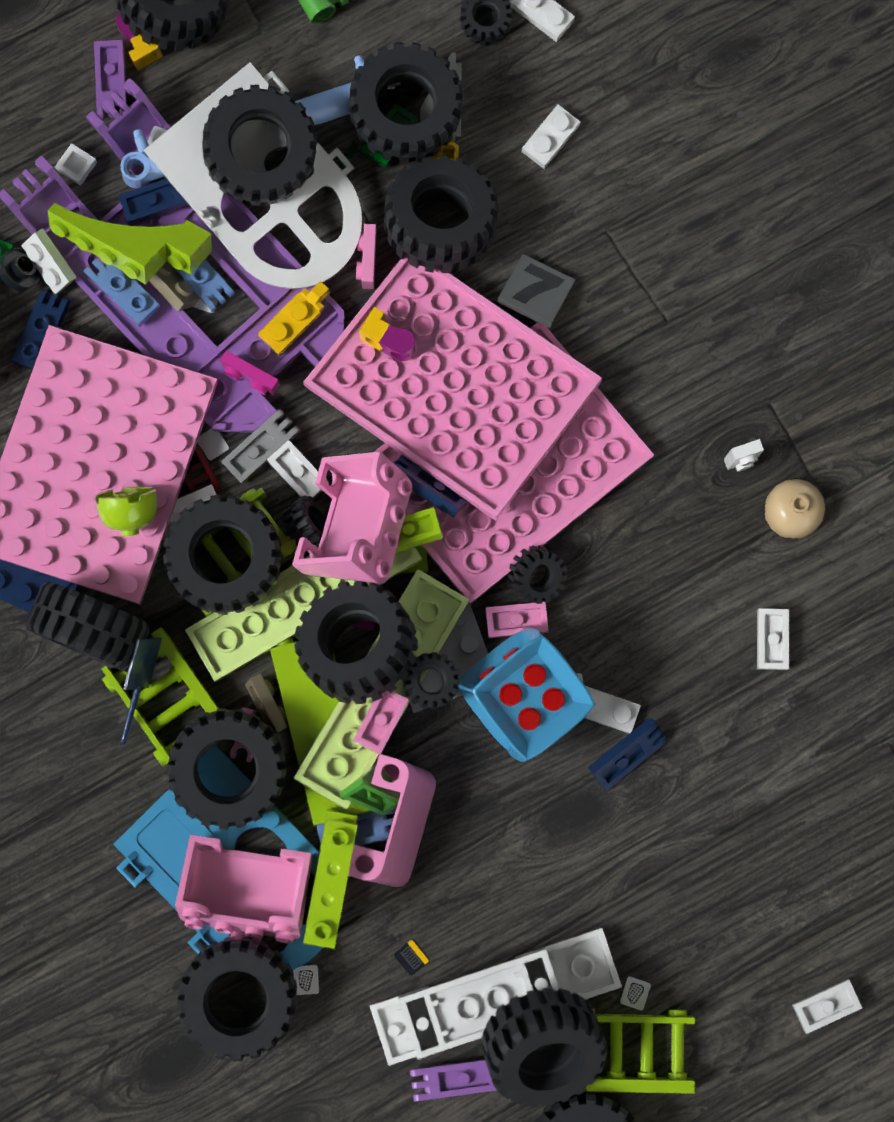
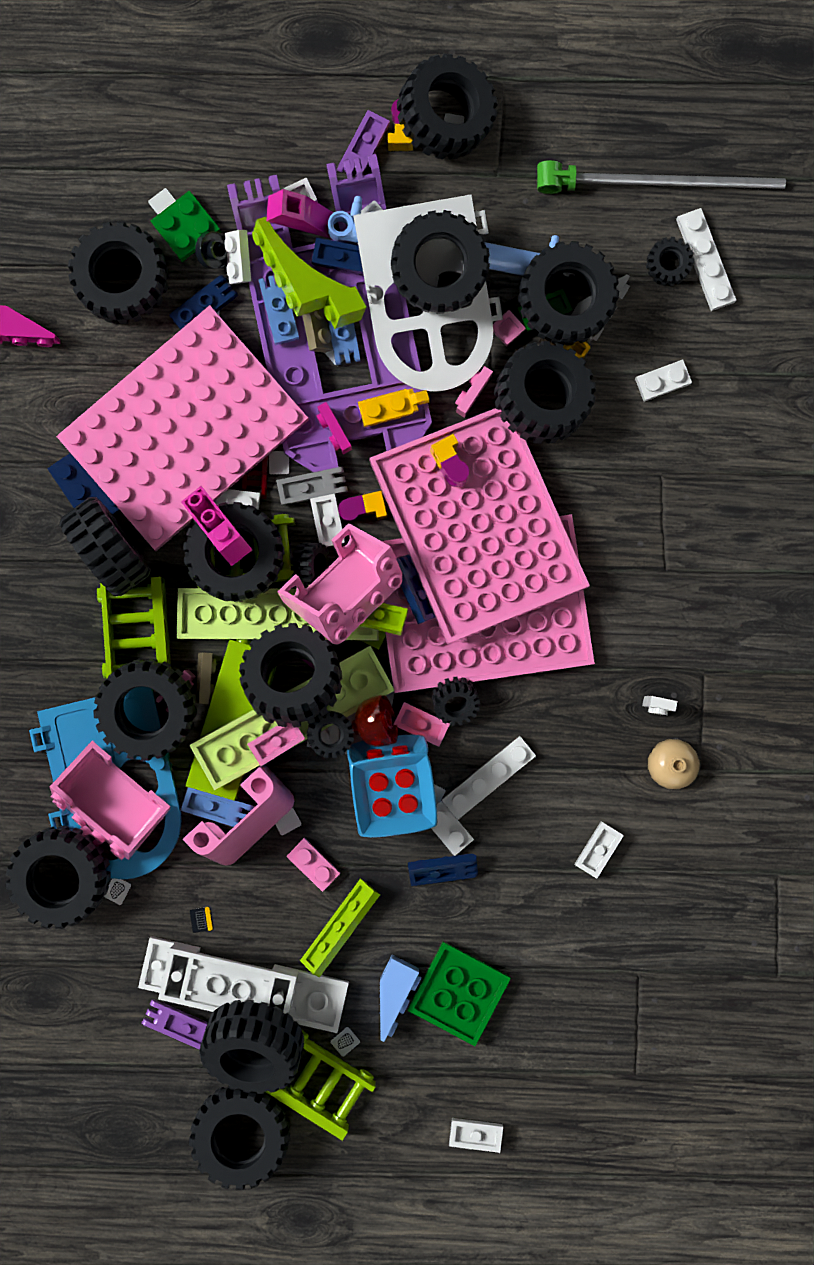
camera: 35 degrees right, 5 degrees up
lime cylinder [95,487,157,536] -> none
dark blue piece [120,638,162,744] -> none
lime fence [303,809,358,949] -> none
bright green slope [340,764,401,816] -> none
dark grey tile [497,254,575,328] -> none
none -> dark pink slope [181,486,252,566]
none -> dark pink slope [266,189,333,239]
none -> white sticker [275,808,301,835]
none -> bright pink plate [286,837,341,892]
none -> lime plate [300,879,380,978]
none -> leg [338,491,387,523]
none -> clear red cylinder [352,695,398,747]
none -> light blue slope [380,955,421,1042]
none -> green plate [407,941,511,1046]
none -> white plate [442,736,536,820]
none -> bright pink plate [493,310,526,347]

